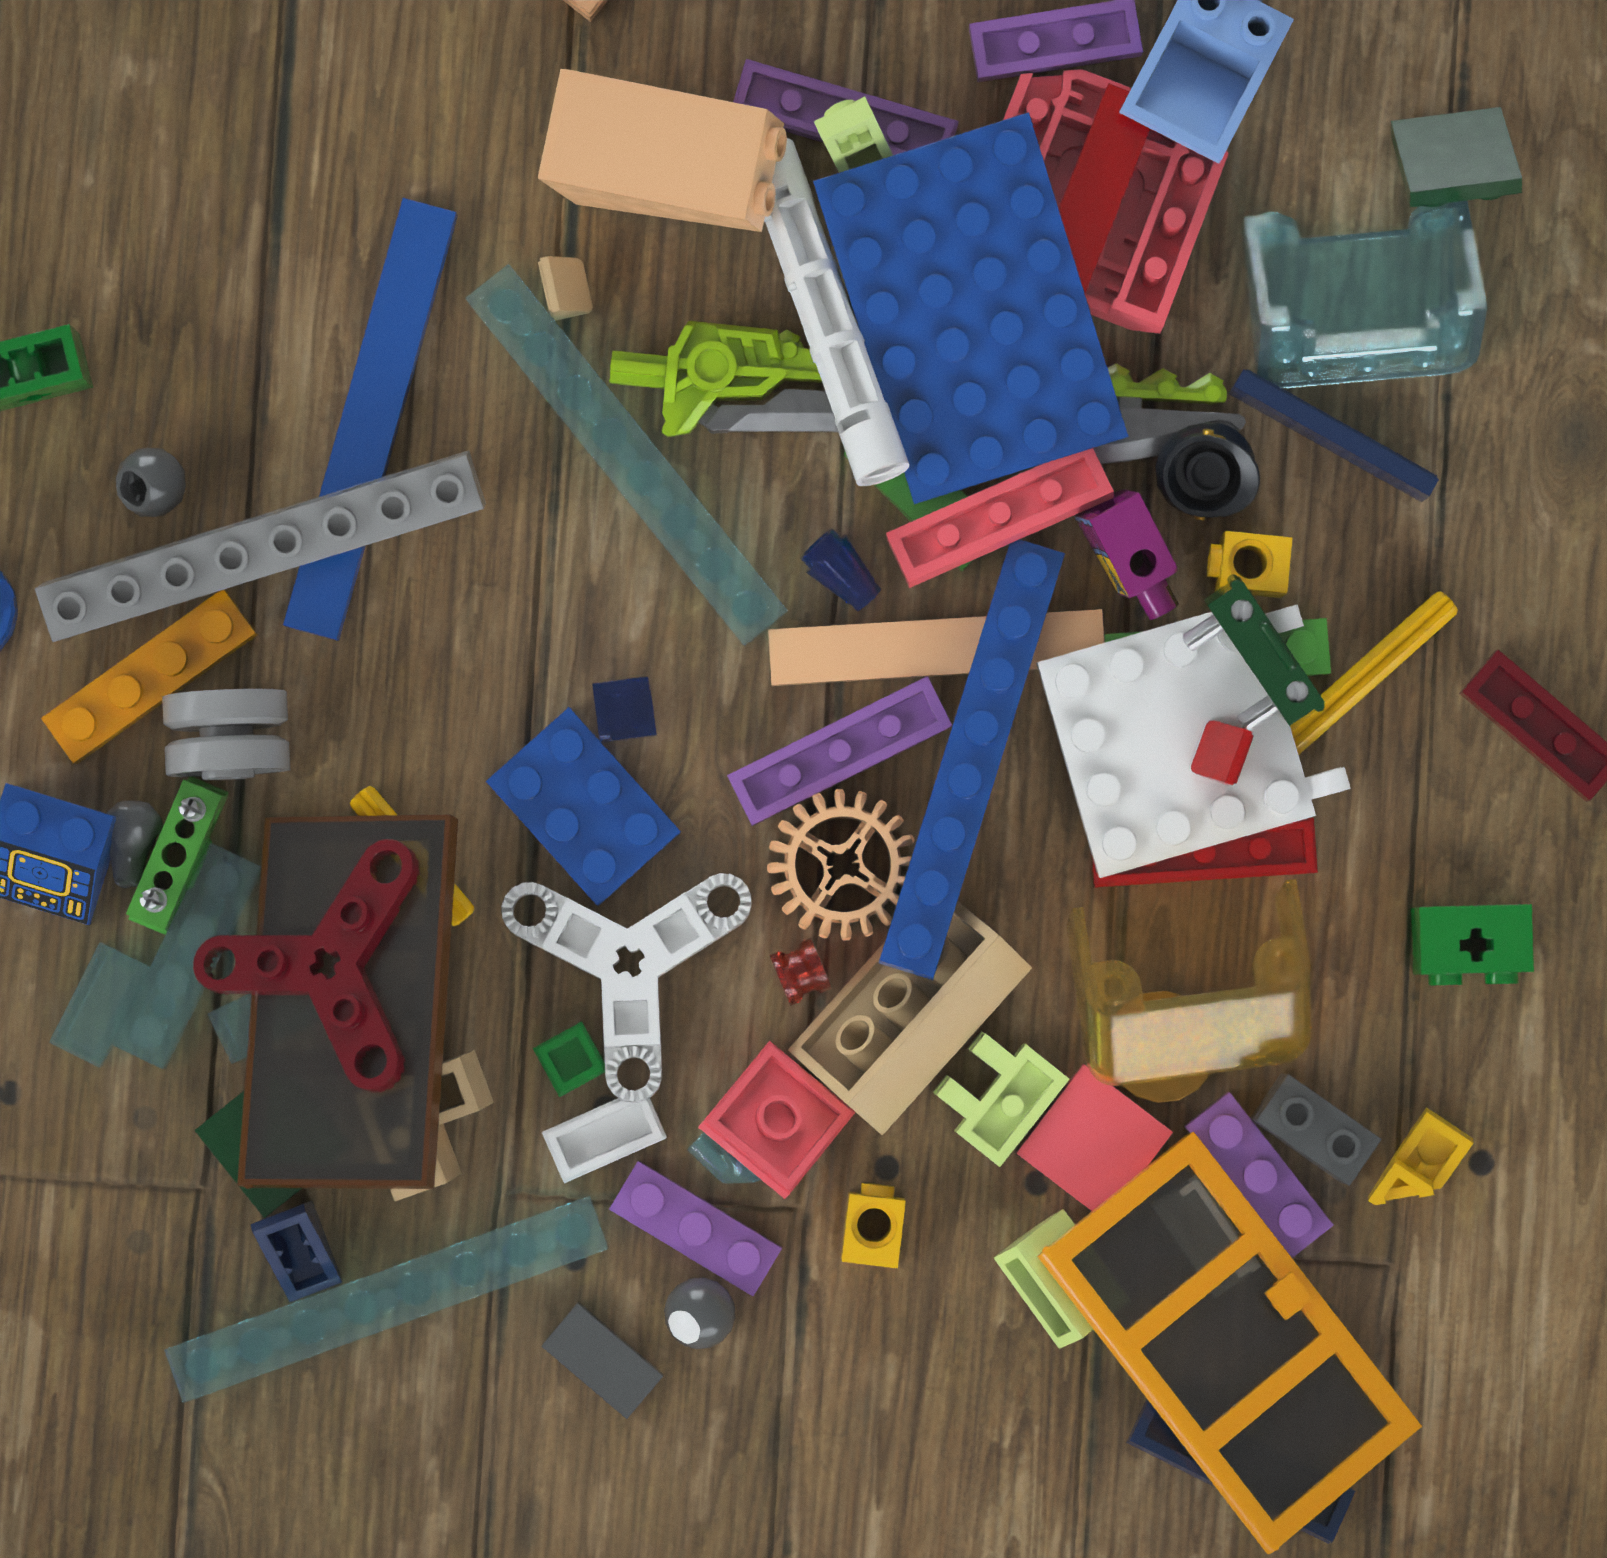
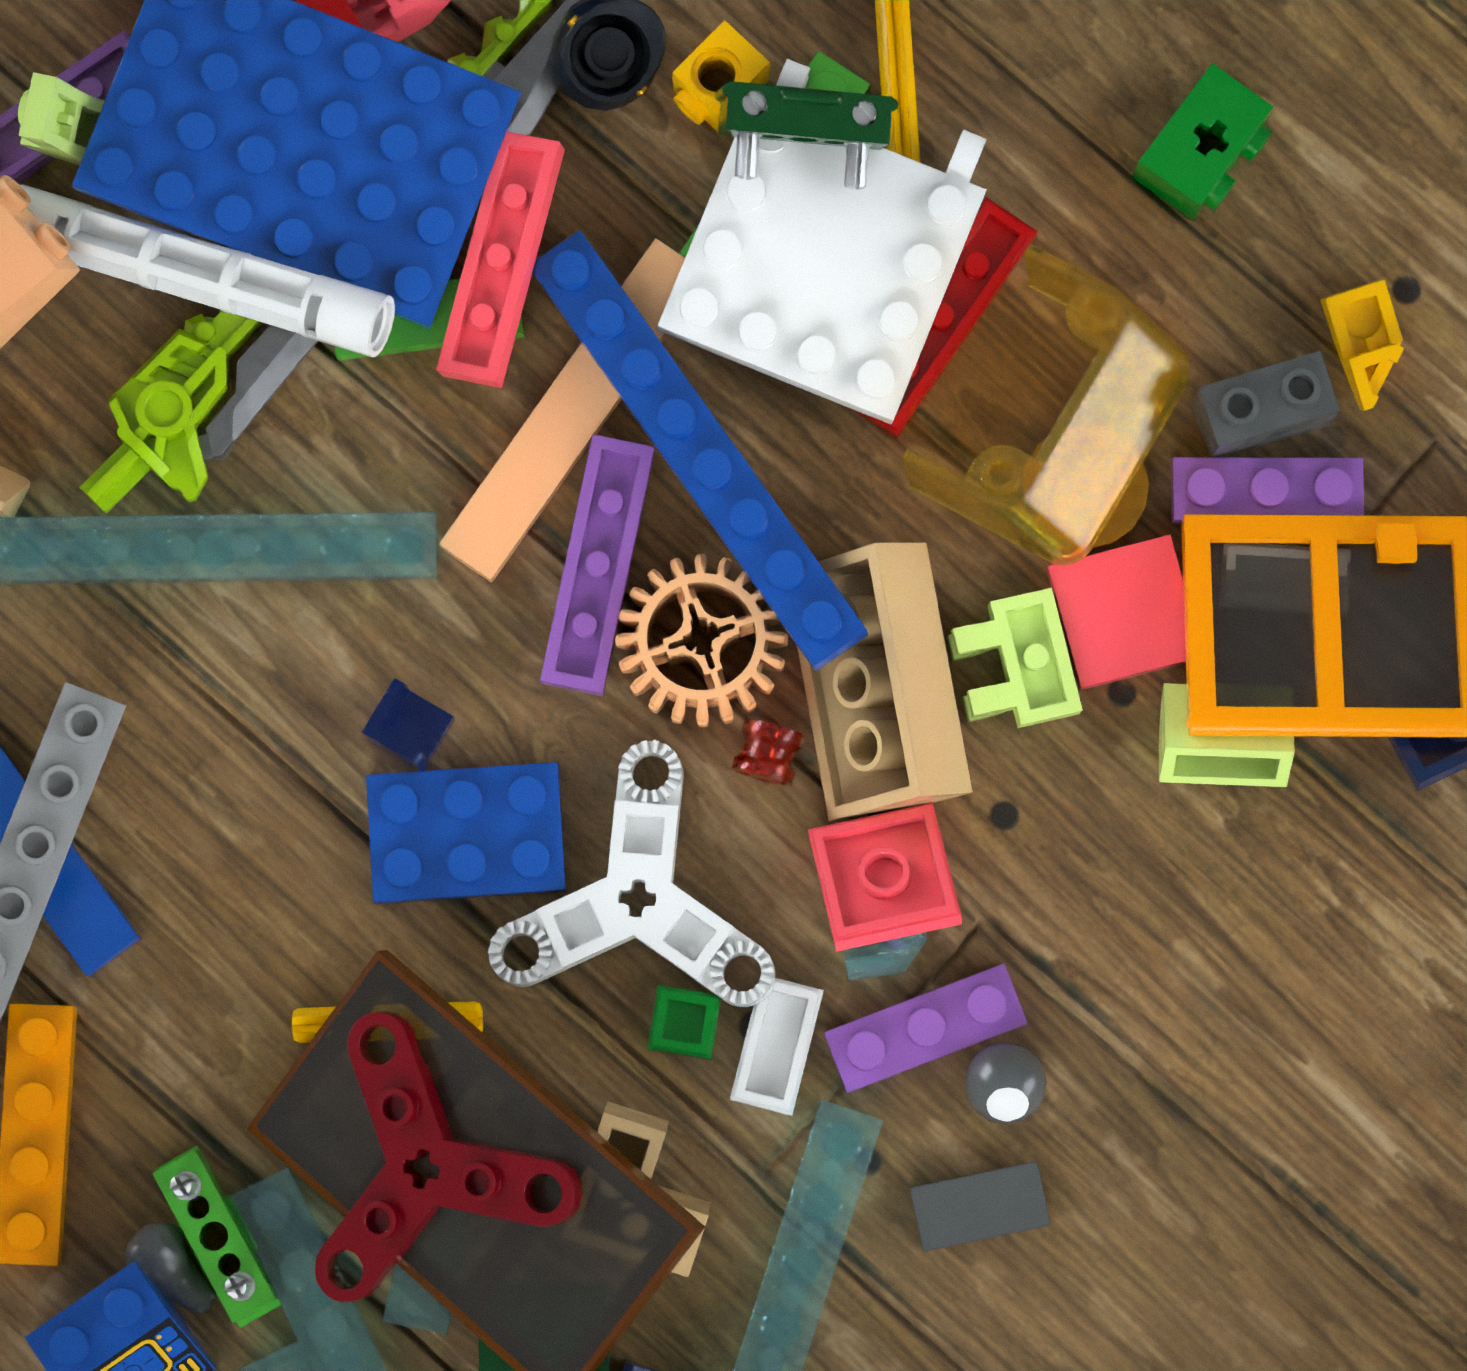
camera: 45 degrees left, 5 degrees down
light grey wheel [162,689,290,780] -> none
clear blue cone [800,528,881,612] -> none
yellow brick [841,1183,906,1268] -> none
magenta torso [1074,489,1179,620] -> none
red slope [1191,720,1254,786] -> none

